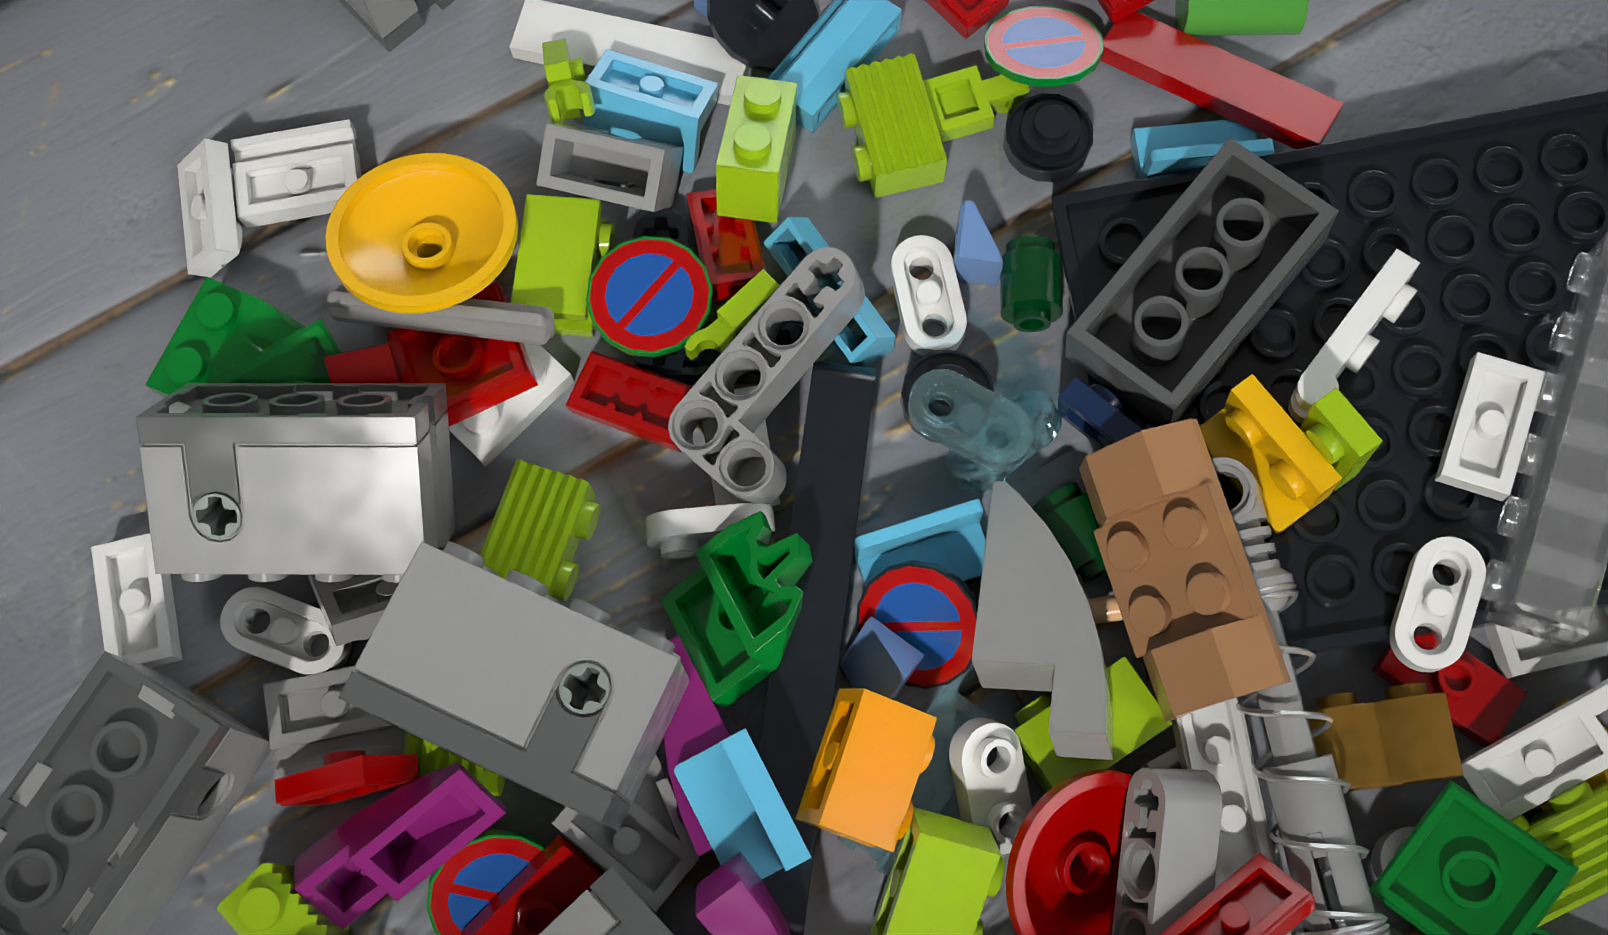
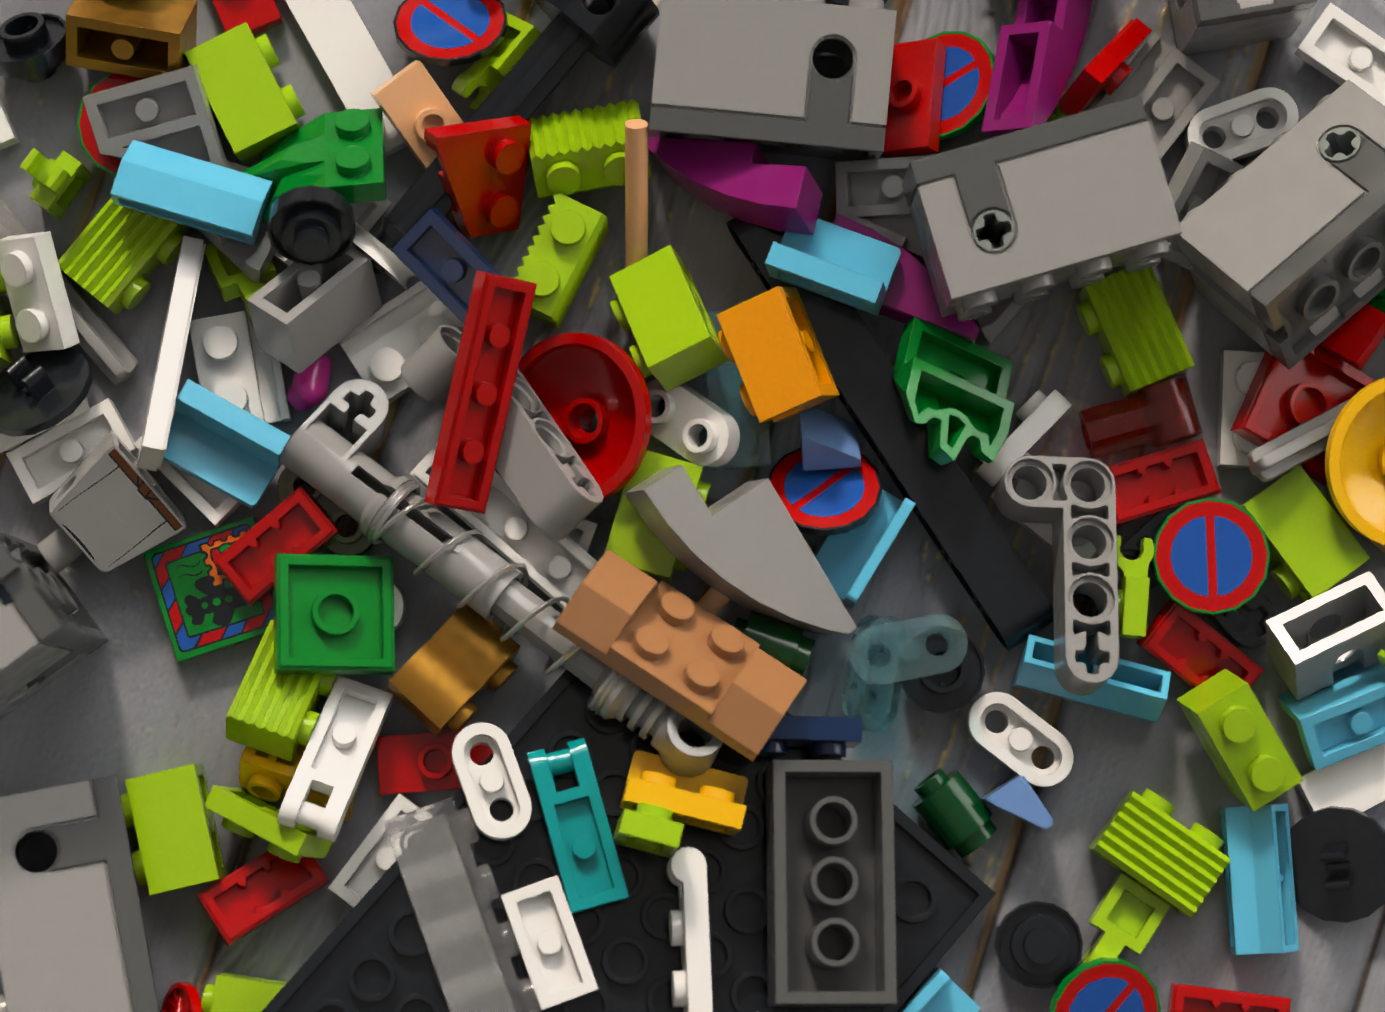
camera: 140 degrees right, 10 degrees up
none -> teal plate [526,738,629,914]
none -> clear red piece [1078,377,1203,459]

